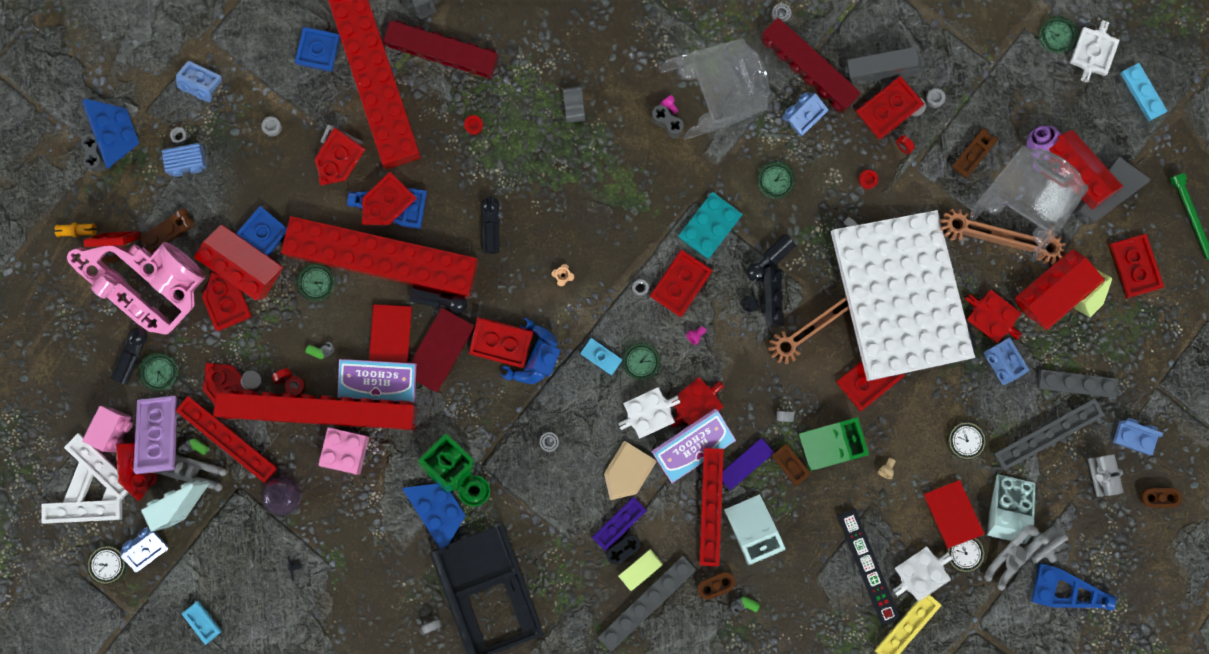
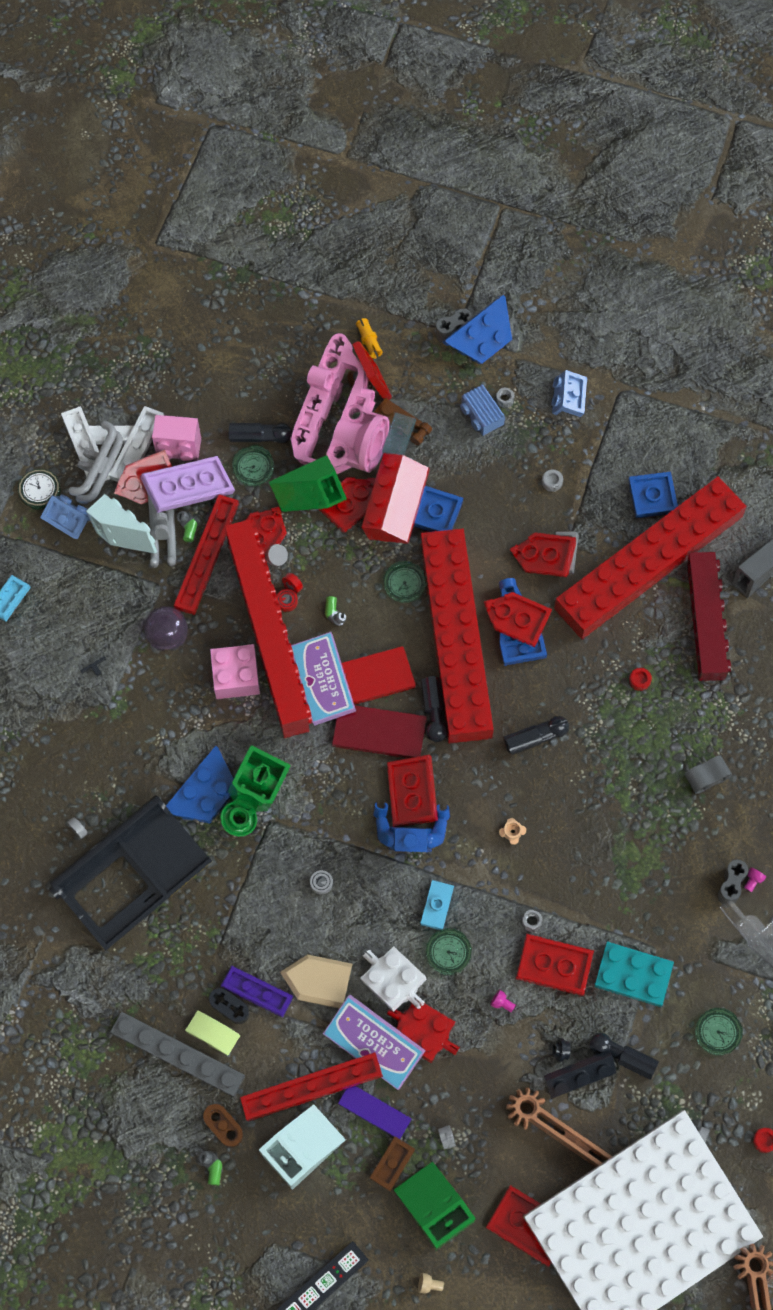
camera: 70 degrees right, 15 degrees down
none -> light grey piece [68,421,123,504]
none -> green slope [269,455,347,512]
none -> clear light blue tile [382,412,416,455]

